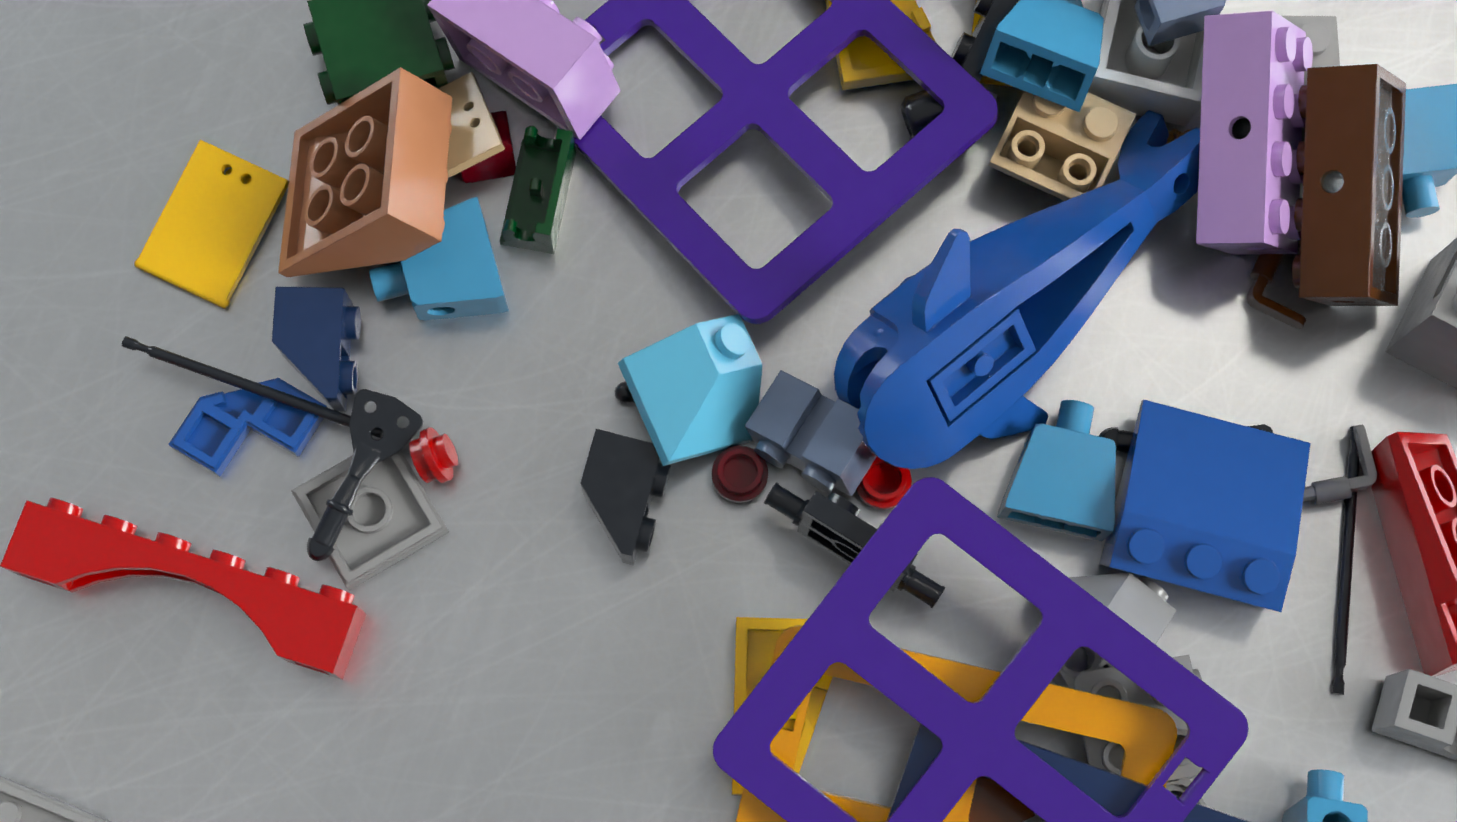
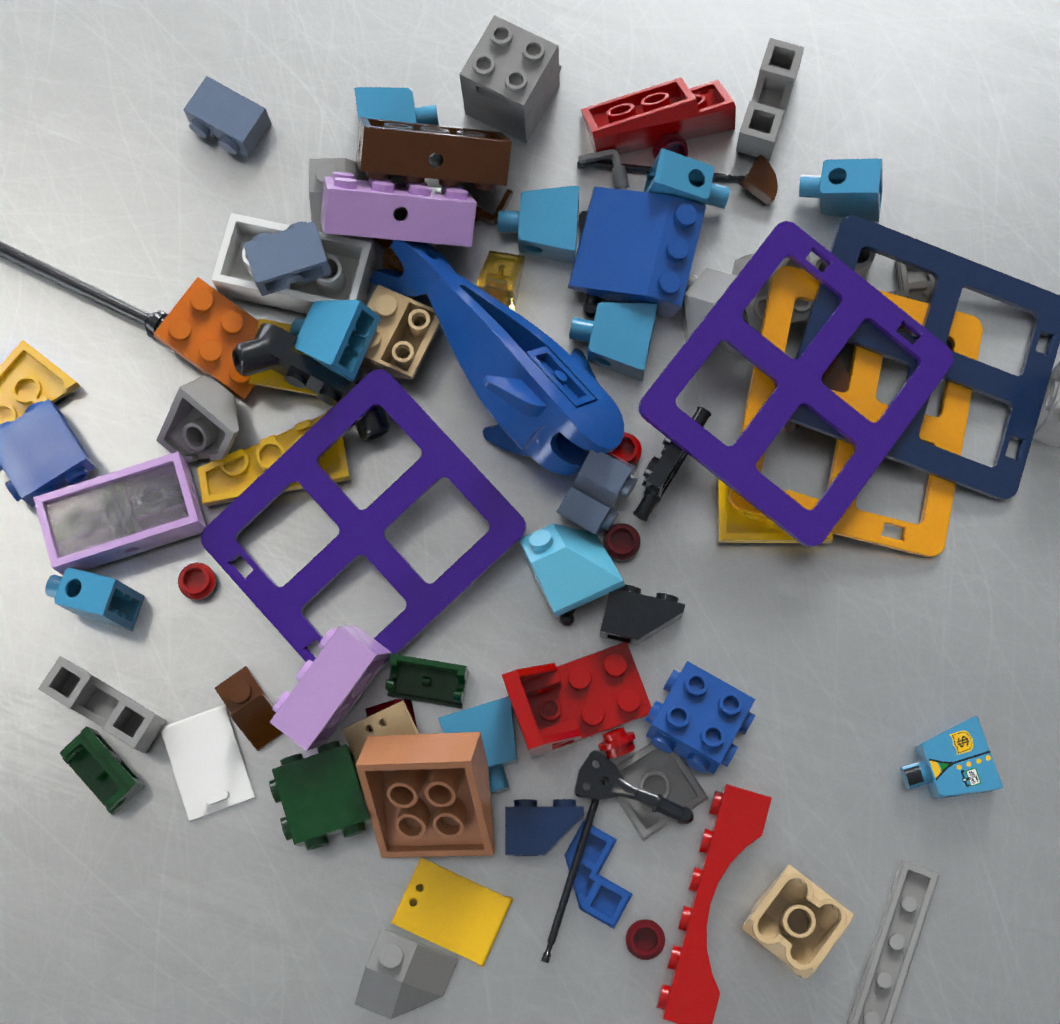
camera: 80 degrees left, 0 degrees up
none -> light grey slope [355,929,458,1019]
none -> clear yellow slope [477,250,525,310]
none -> dark azure torso [498,186,579,264]
none -> red bracket [502,641,652,758]
none -> dark red plate [626,919,665,960]
none -> dark azure torso [643,148,730,209]
none -> blue brick [645,661,756,775]
none -> dark red plate [653,133,688,160]
none -> reddish brown tile [740,155,778,206]
none -> tan piece [741,864,854,980]

